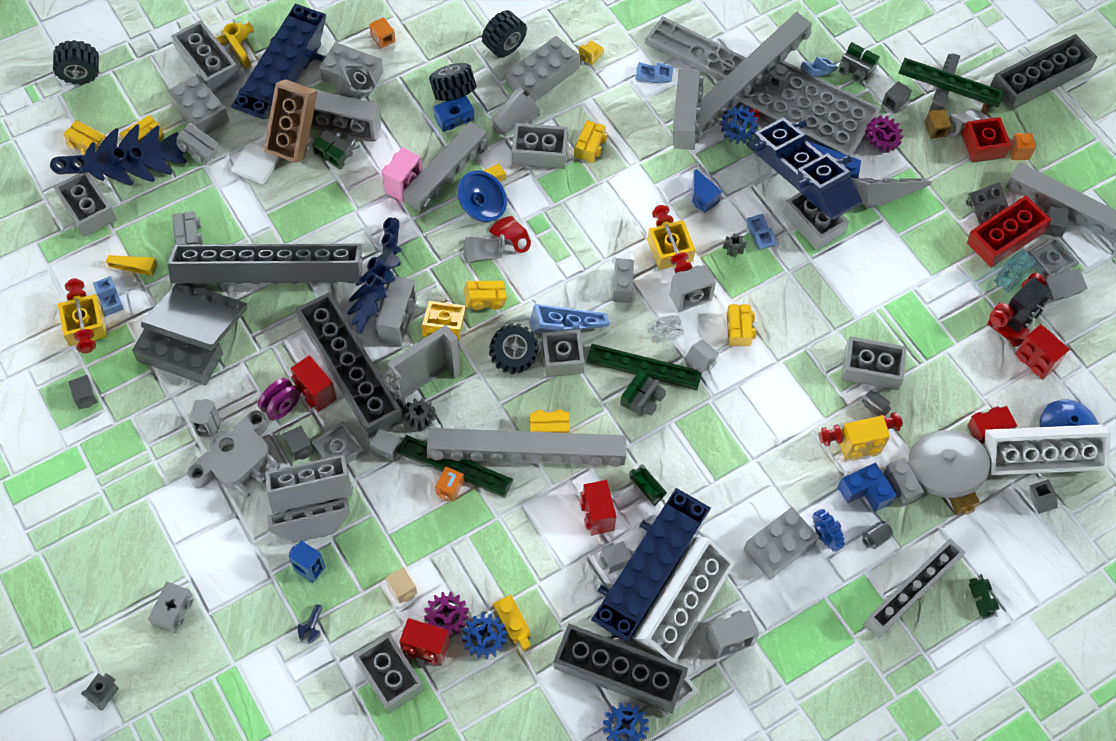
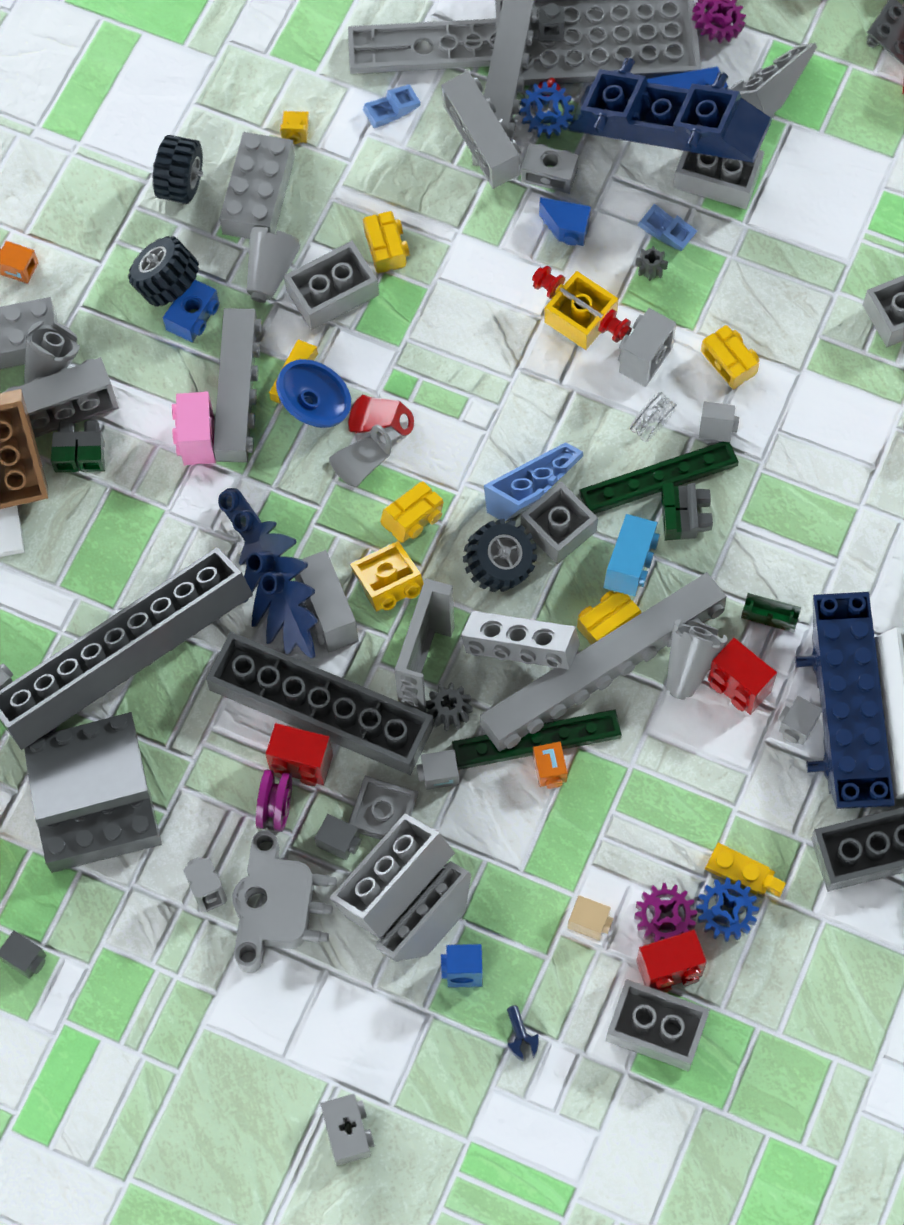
camera: 30 degrees left, 5 degrees up
light grey brick [613,258,634,303] -> none
none -> light grey brick [461,611,580,670]
none -> light grey brick [521,143,578,194]
none -> dark azure brick [603,514,660,597]
none -> light grey cone [666,619,728,700]

